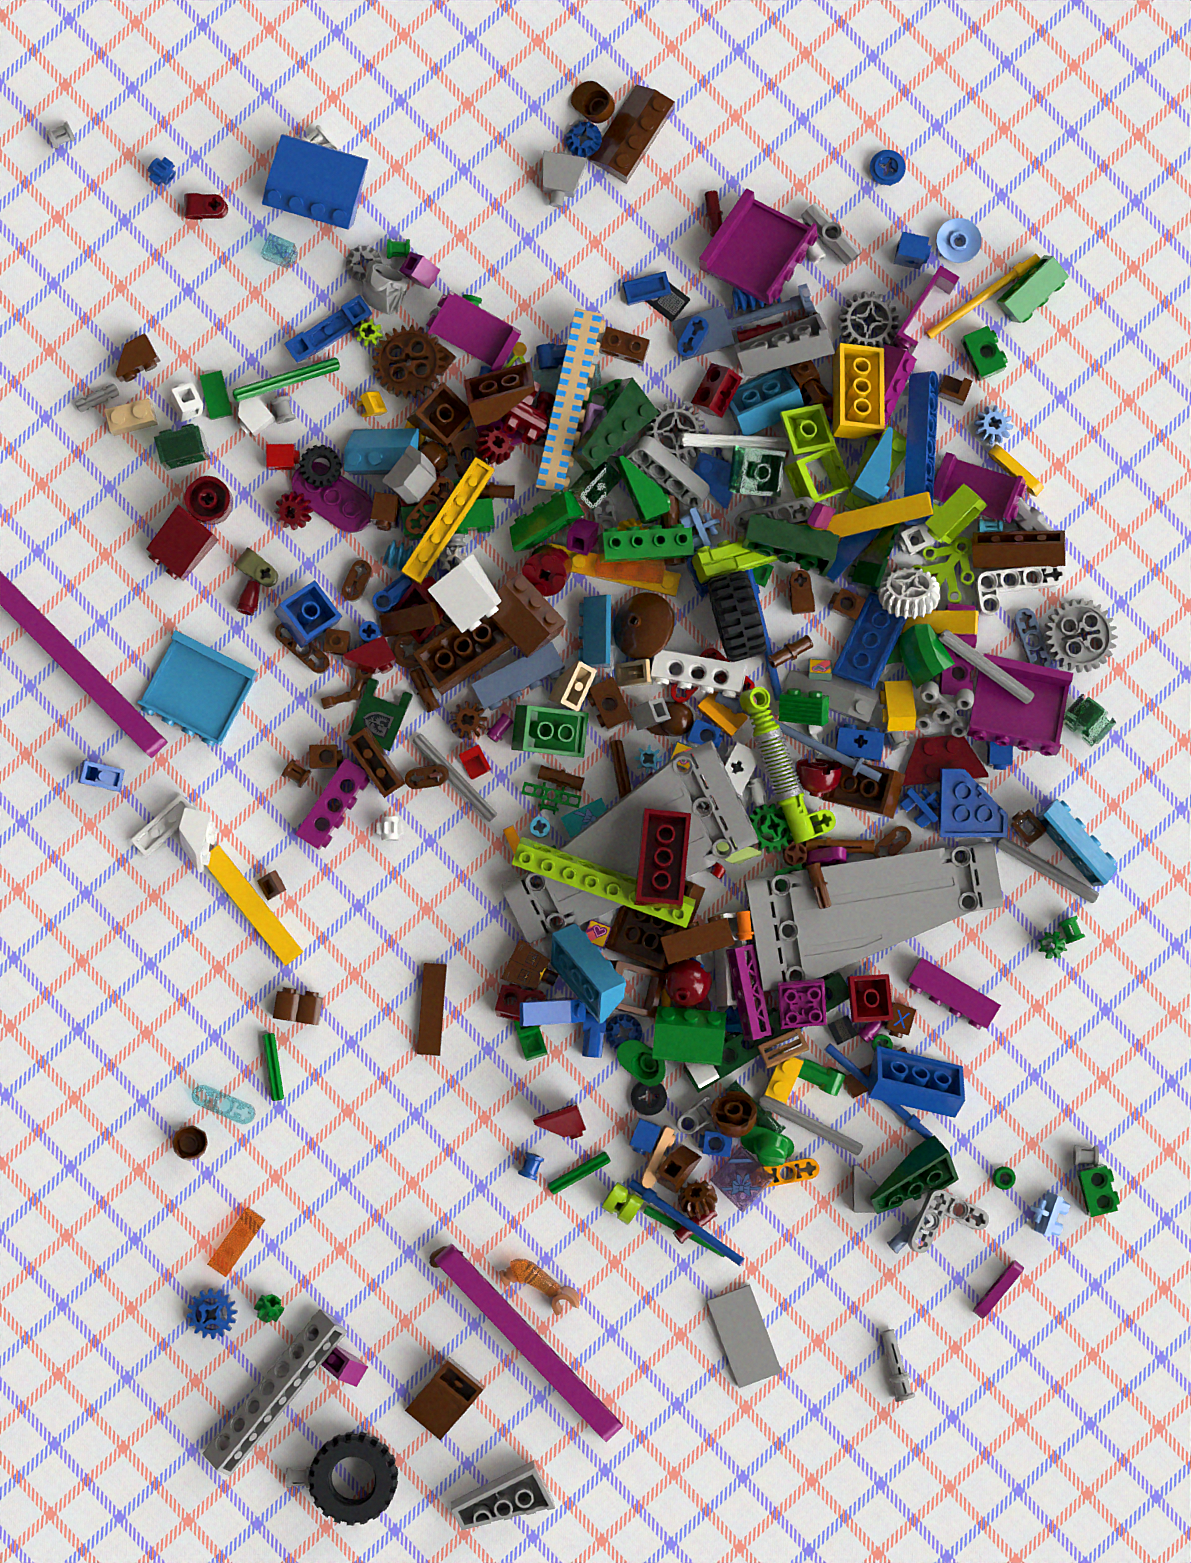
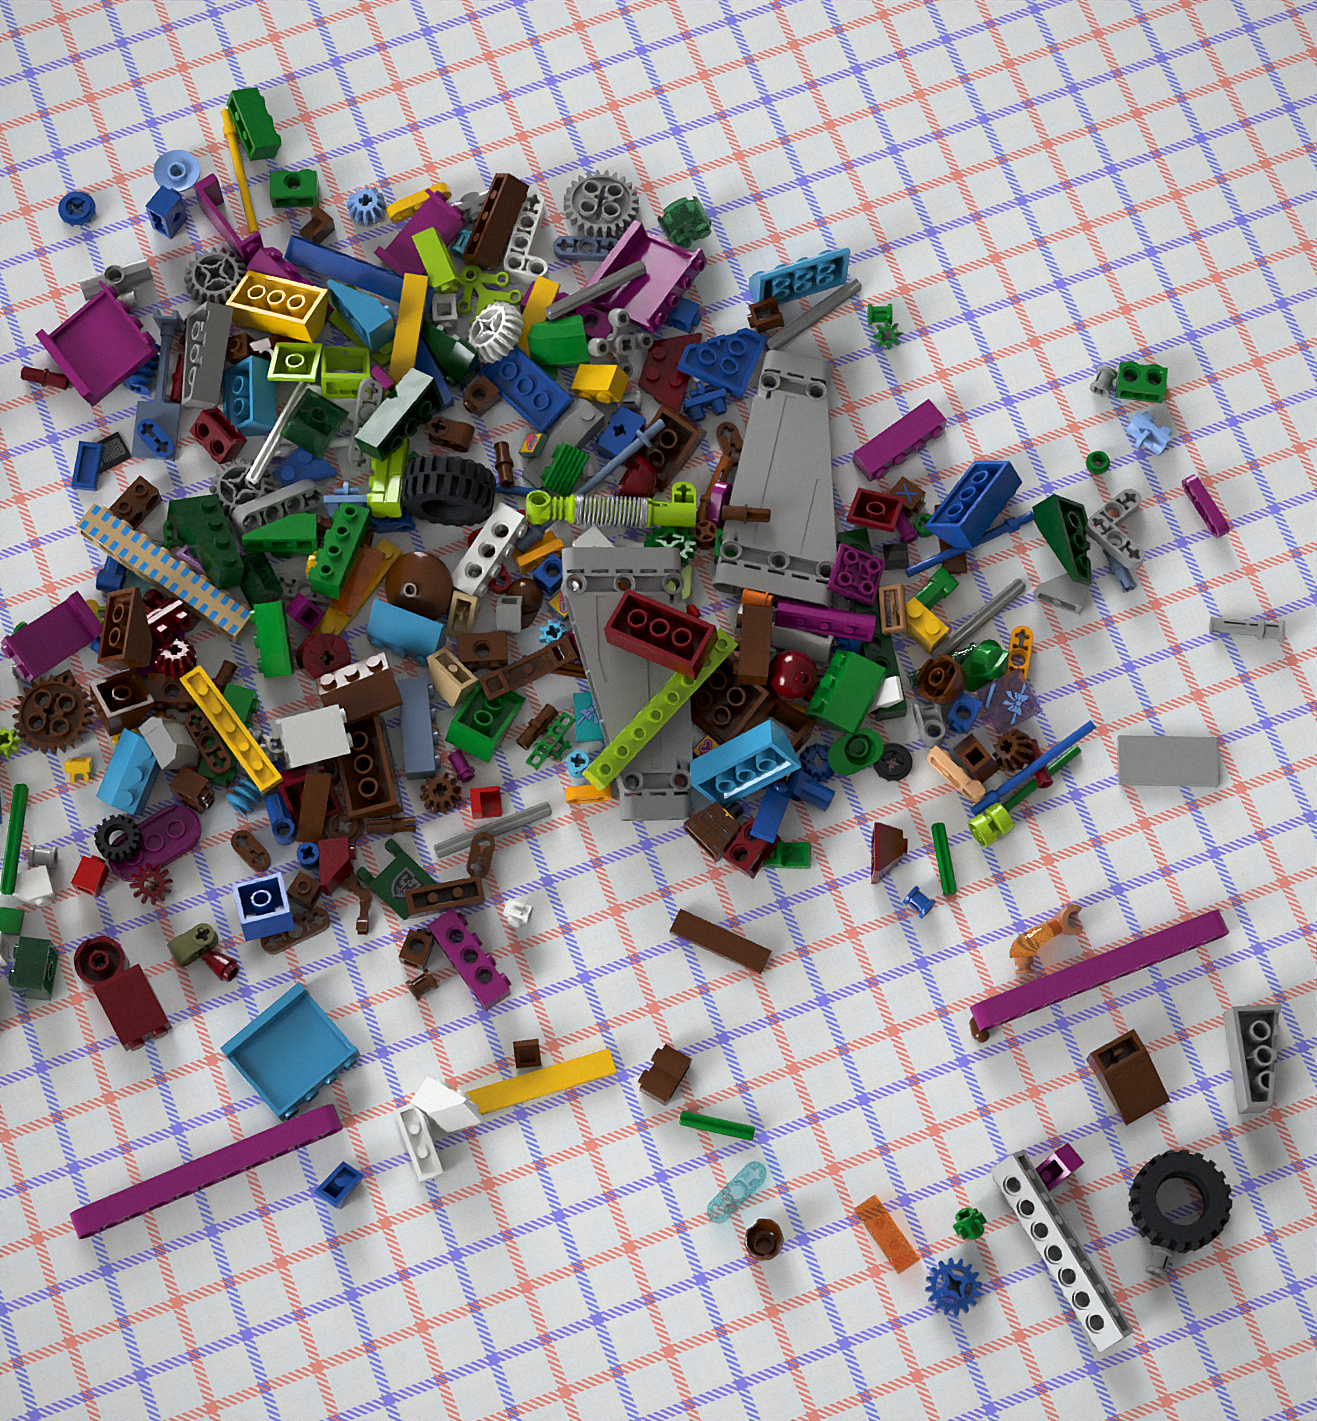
camera: 70 degrees left, 15 degrees down
blue brick [629,1118,661,1155] -> none
none -> reddish brown slope [479,636,578,701]

